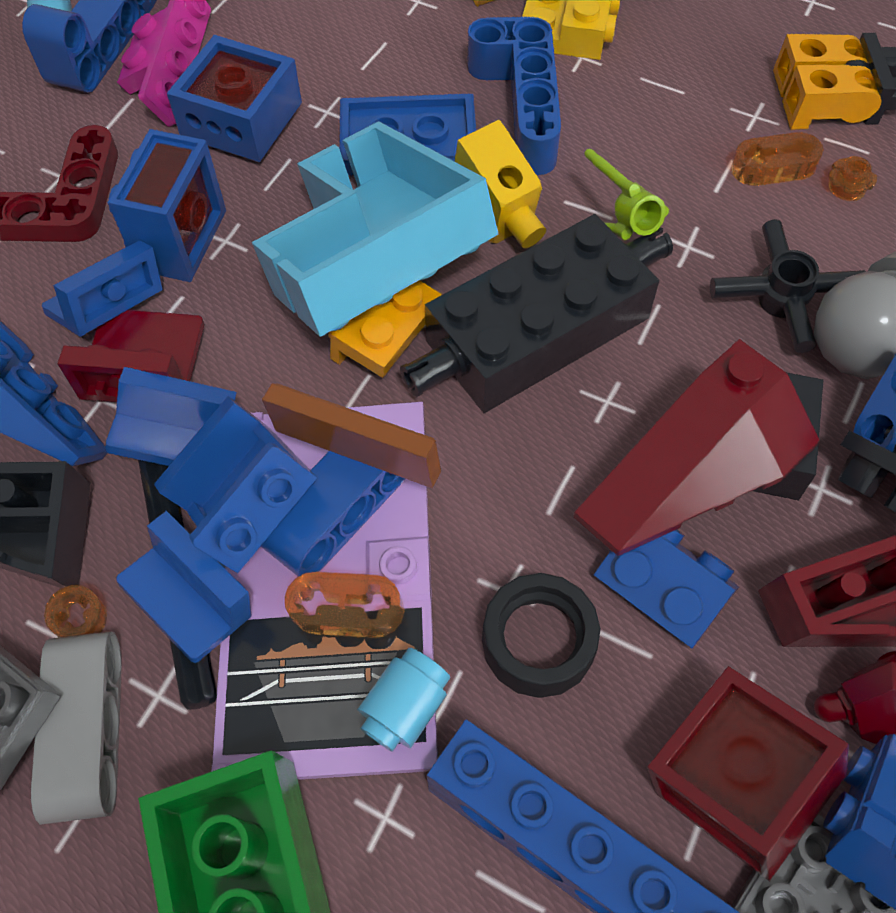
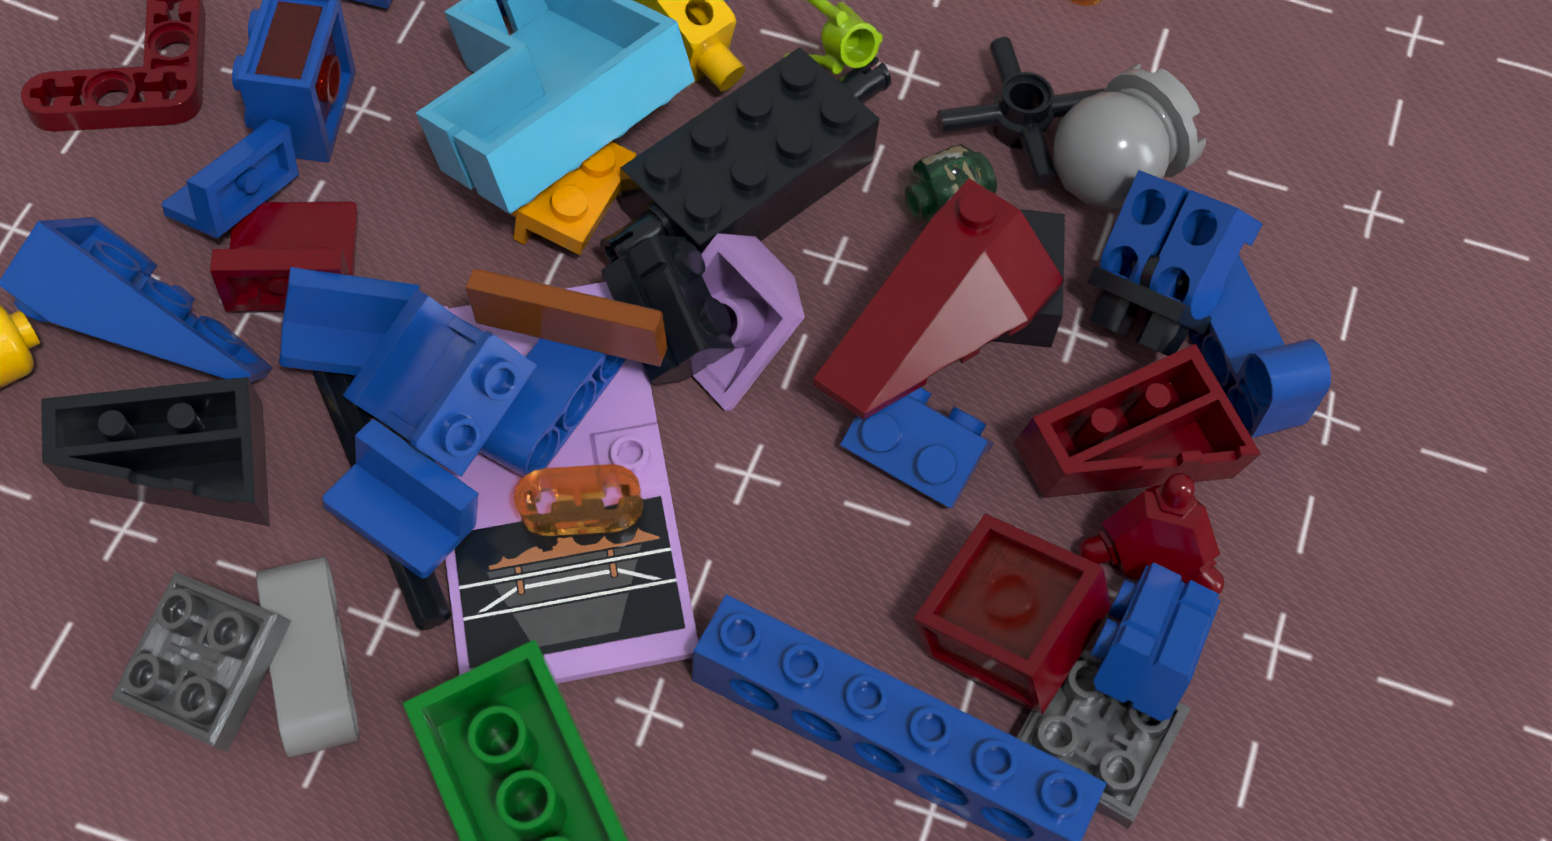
camera: 15 degrees left, 0 degrees up
clear orange bush [44,585,107,637] -> none
medium azure brick [357,648,451,752] -> none
black tyre [482,573,601,698] -> none
none -> black brick [602,235,735,384]
none -> lavender slope [693,233,805,411]
none -> clear green head [904,144,997,223]

